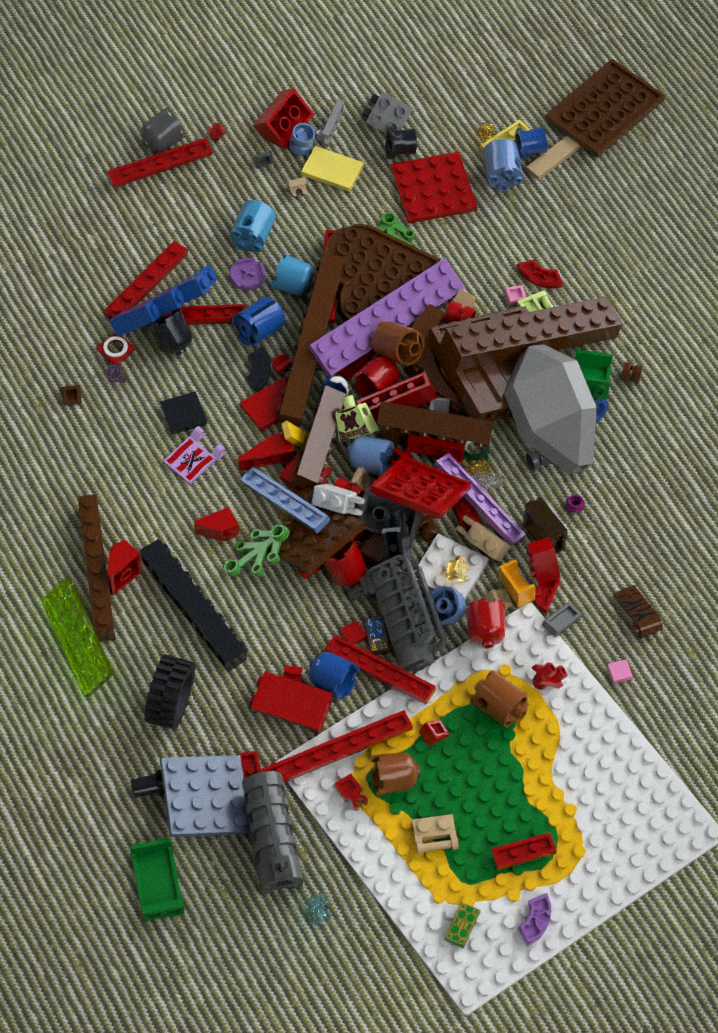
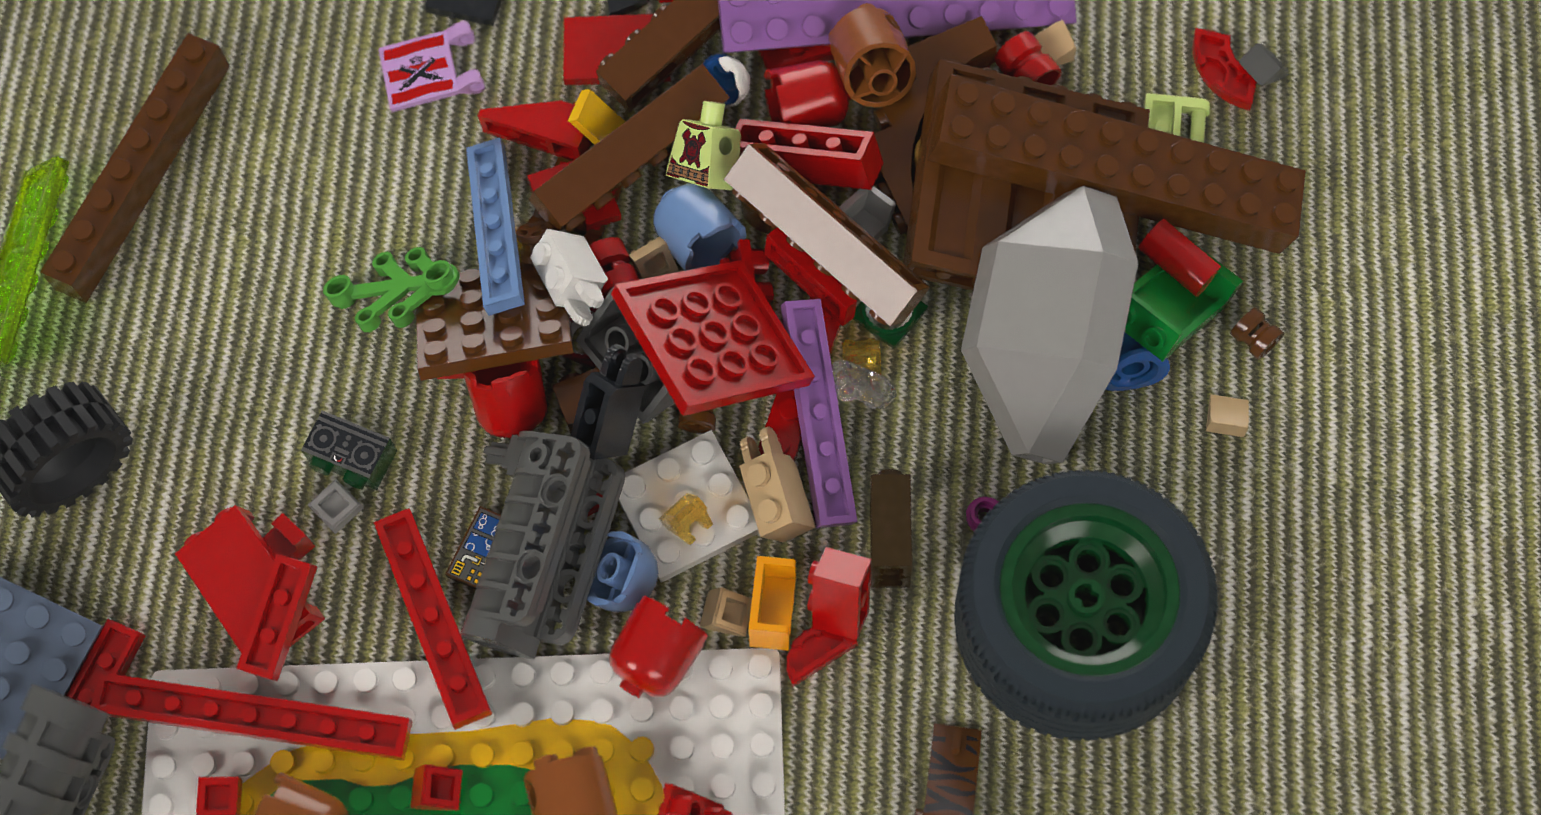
camera: 40 degrees right, 10 degrees up
red slope [108,539,142,596] -> none
black brick [139,539,248,672] -> none
red slope [194,507,239,541] -> none
blue cylinder [309,652,360,701] -> none
red tile [340,621,367,645] -> none
bright pink tile [505,285,526,306] -> none
dark grey wheel [526,451,551,471] -> none
dark grey tile [542,602,583,638] -> none
none -> red plate [236,554,318,682]
none -> brick [301,411,397,490]
none -> light grey tile [307,479,363,534]
none -> wheel [954,470,1218,741]
none -> red brick [1138,218,1221,297]
none -> tan slope [1206,394,1249,437]
none -> dark grey slope [1239,43,1289,86]

